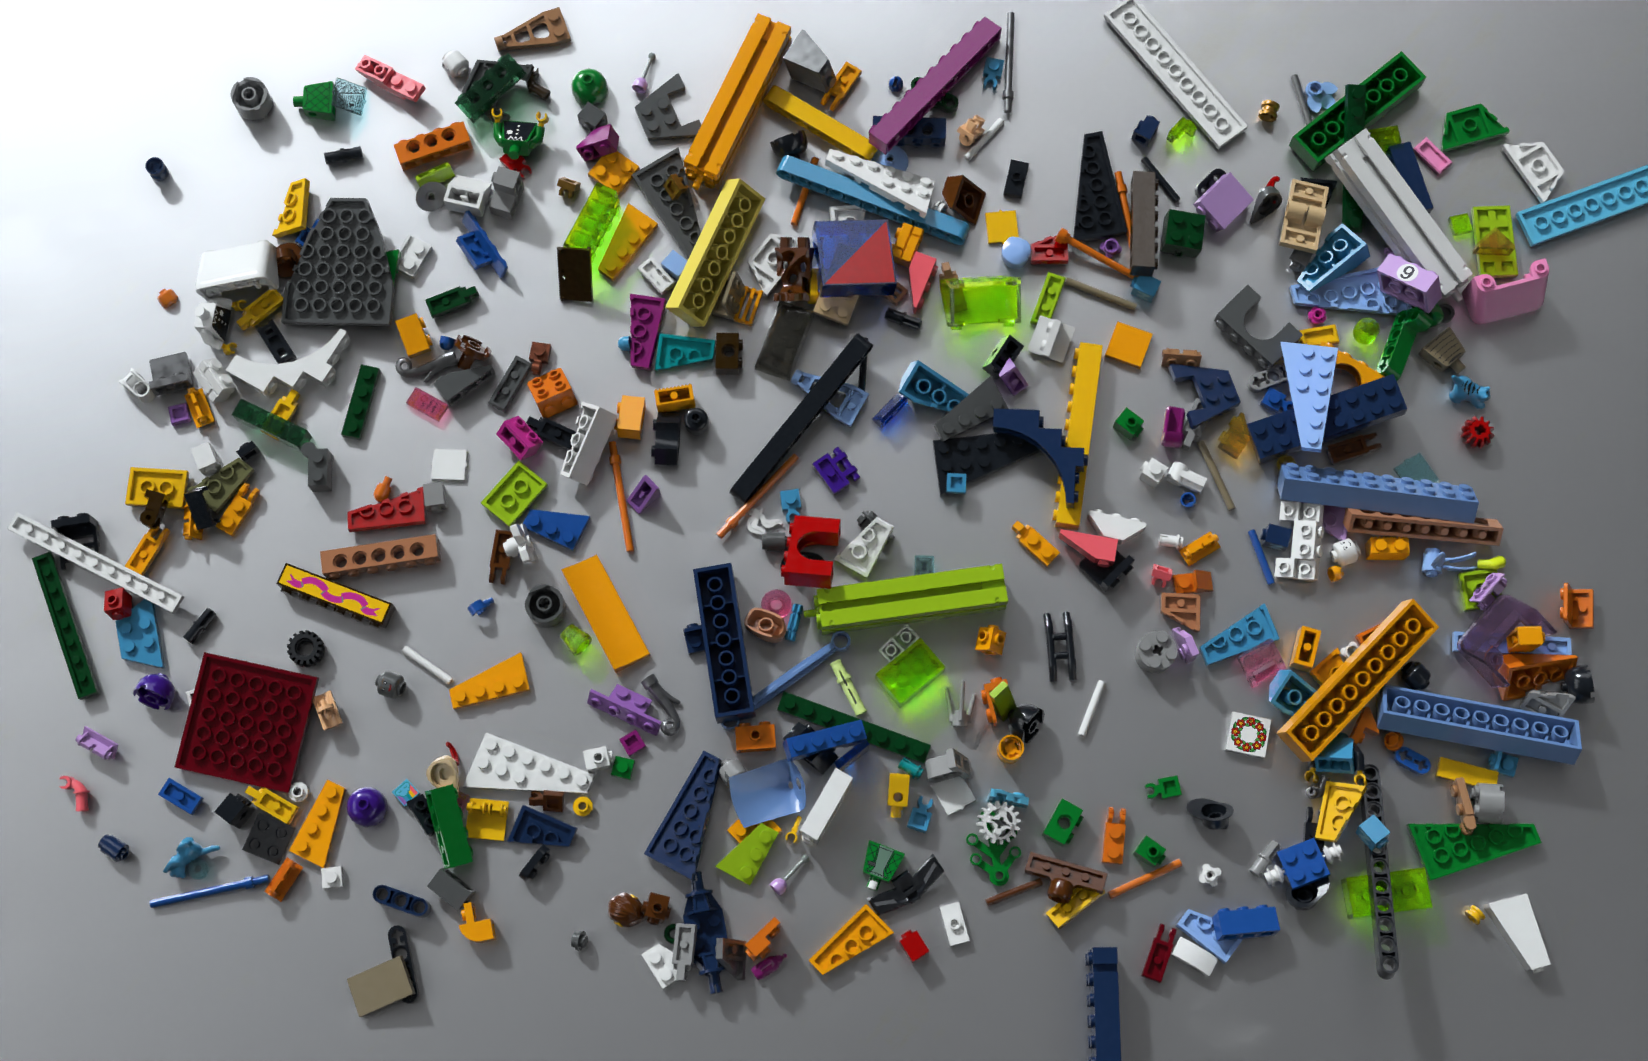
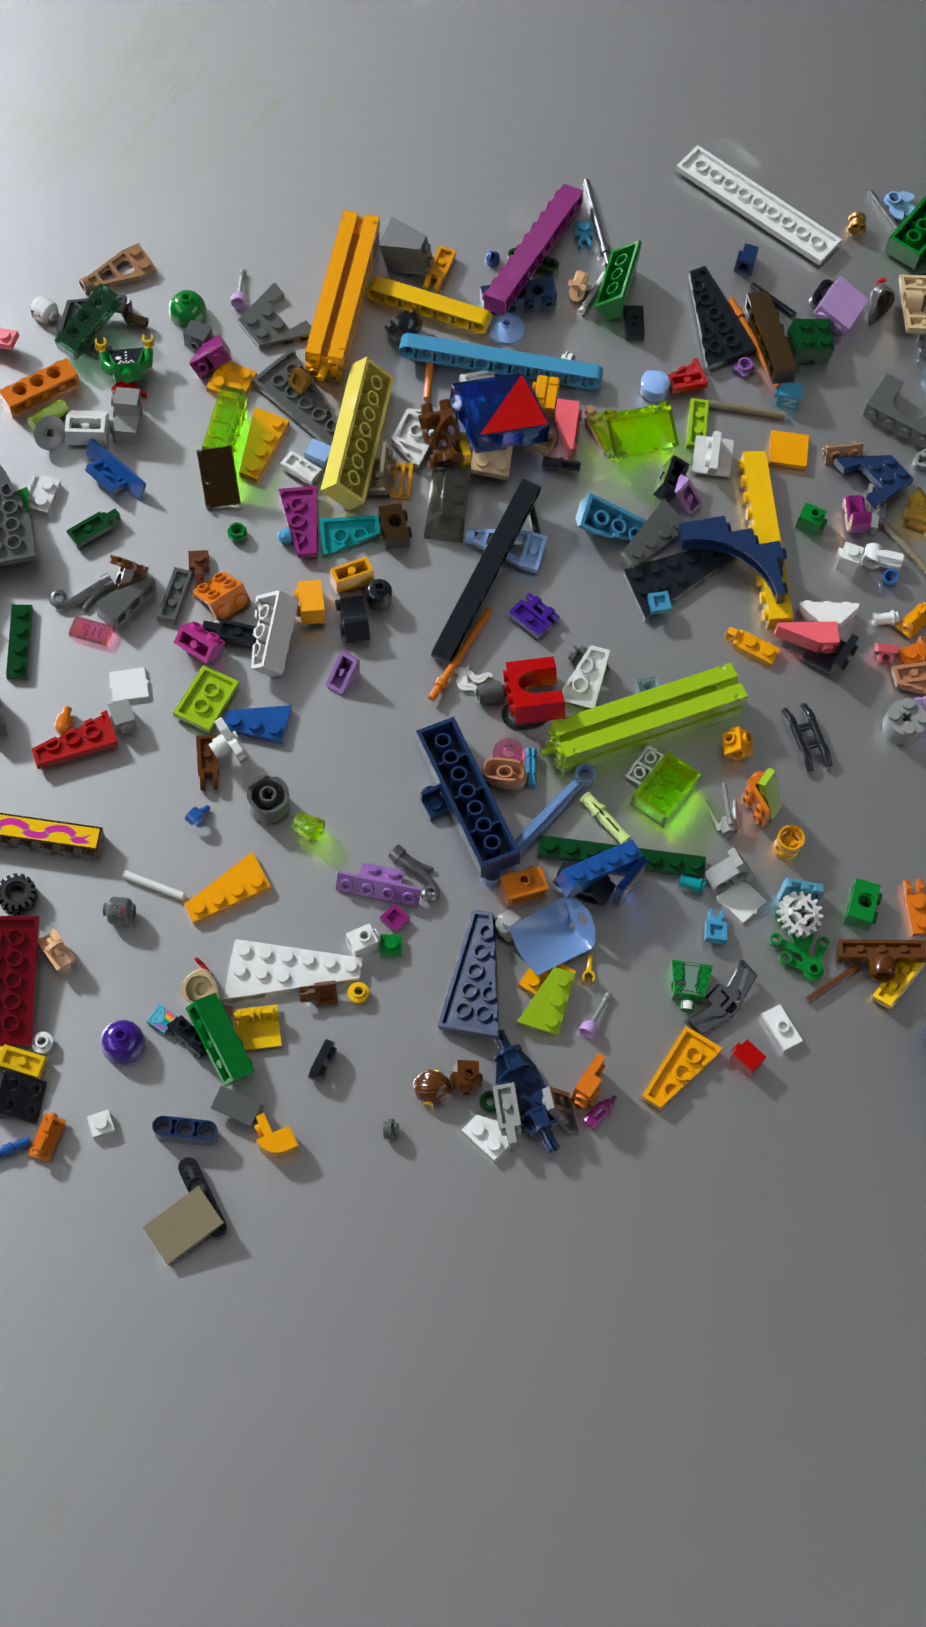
camera: 20 degrees left, 10 degrees down
light orange wing [289,780,346,868] -> none
nougat brick [320,534,441,580] -> none
light orange brick [395,313,433,359] -> none
blue hinge [439,336,455,350] -> none
dark blue wing [507,805,578,847] -> none
pearl gold tile [557,177,581,199] -> none
light orange arch [561,554,650,673] -> none
orange bar [609,441,634,552] -> none
dark azure plate [780,489,801,524] -> none
white brick [800,768,853,845] -> none
white wing [825,149,935,219] -> none
clear blue slope [872,393,908,428] -> none
yellow torso [887,773,910,818] -> none
reddish brown slope [942,175,986,226] -> none
yellow piece [985,210,1019,245] -> none
black cylinder [1007,704,1045,744] -> none
orange piece [1055,228,1136,279] -> none
white bar [1078,680,1106,737] -> none
clear neon green bracket [1167,117,1197,143] -> none
none -> green plate [227,522,247,542]
none -> green slope [594,240,642,321]

